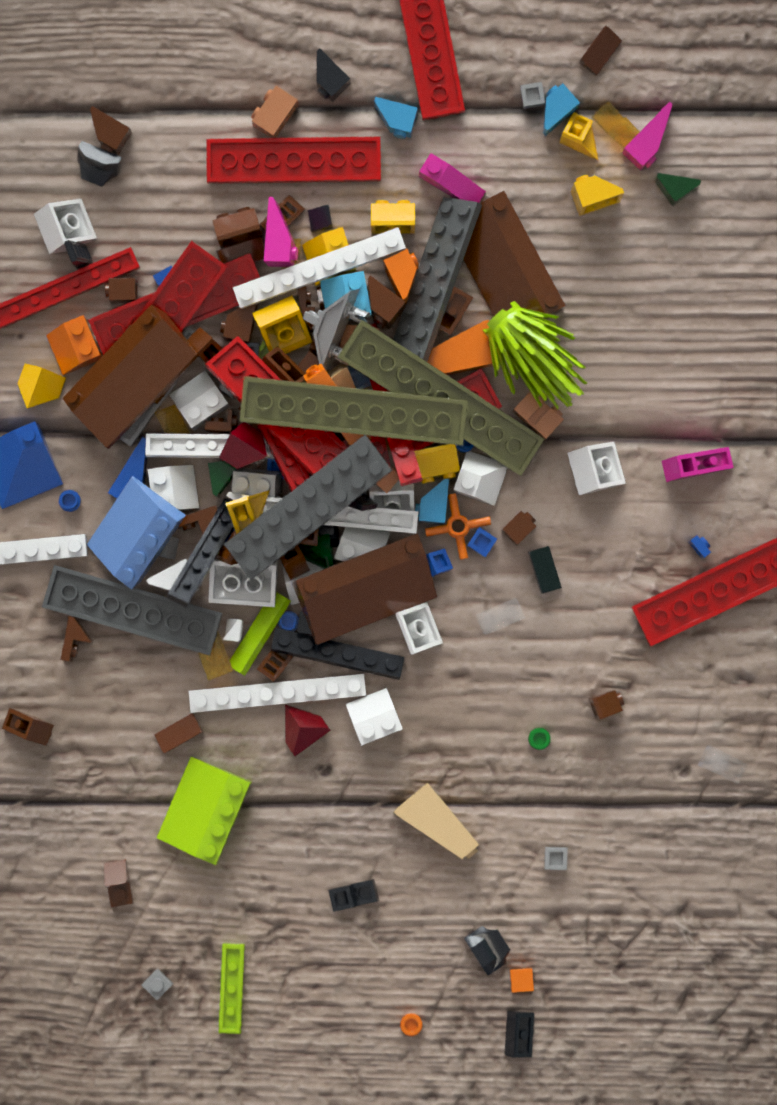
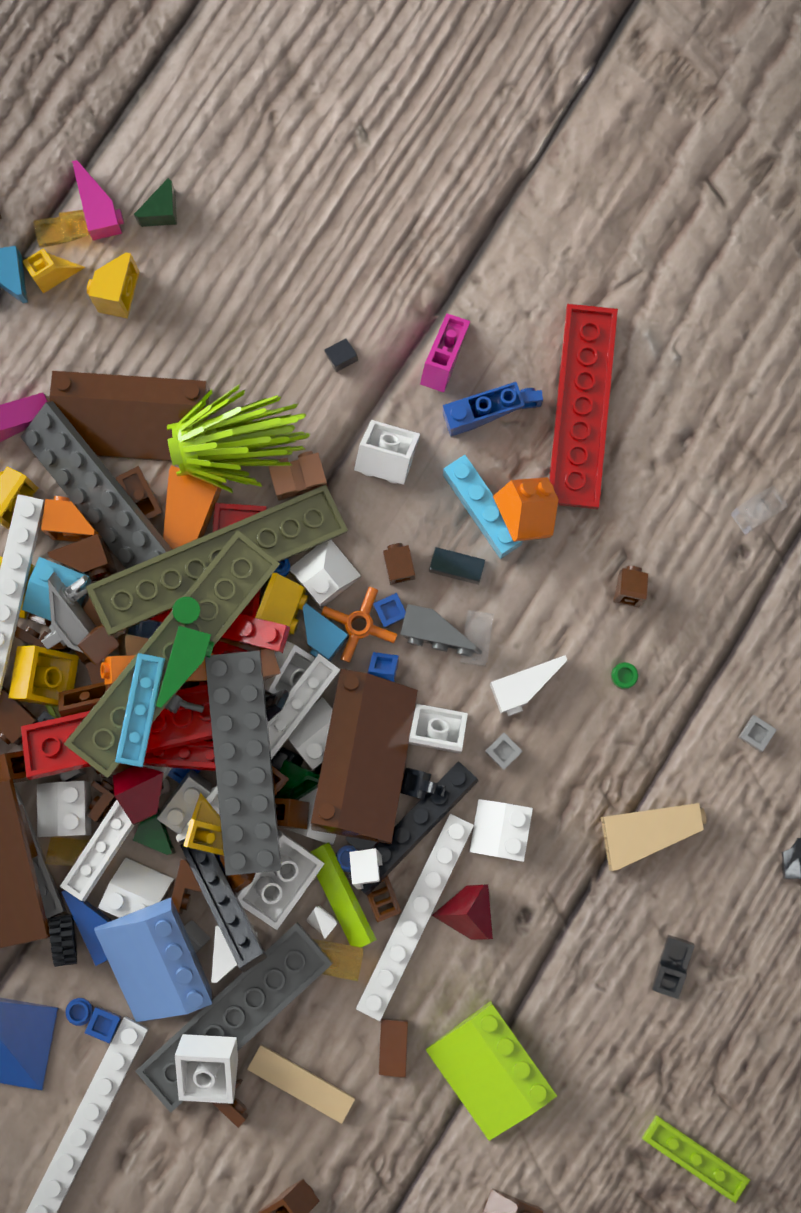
camera: 60 degrees left, 5 degrees down
none -> black tyre [49,915,77,967]
none -> reddish brown slope [77,625,120,665]
none -> blue plate [85,1006,122,1043]
none -> medium azure tile [115,653,165,767]
none -> green slope [156,626,214,708]
none -> dark grey hand [165,694,204,713]
none -> green tile [172,597,200,625]
none -> white slope [175,1034,238,1104]
none -> tan tile [247,1044,355,1124]
none -> black slope [324,339,358,372]
none -> white panel [349,848,382,890]
none -> dark grey slope [400,604,482,657]
none -> black plate [400,767,446,800]
none -> blue slope [443,382,525,437]
none -> medium azure brick [443,455,523,559]
none -> light grey plate [485,733,523,770]
none -> white slope [490,655,567,716]
none -> orange slope [493,477,558,542]

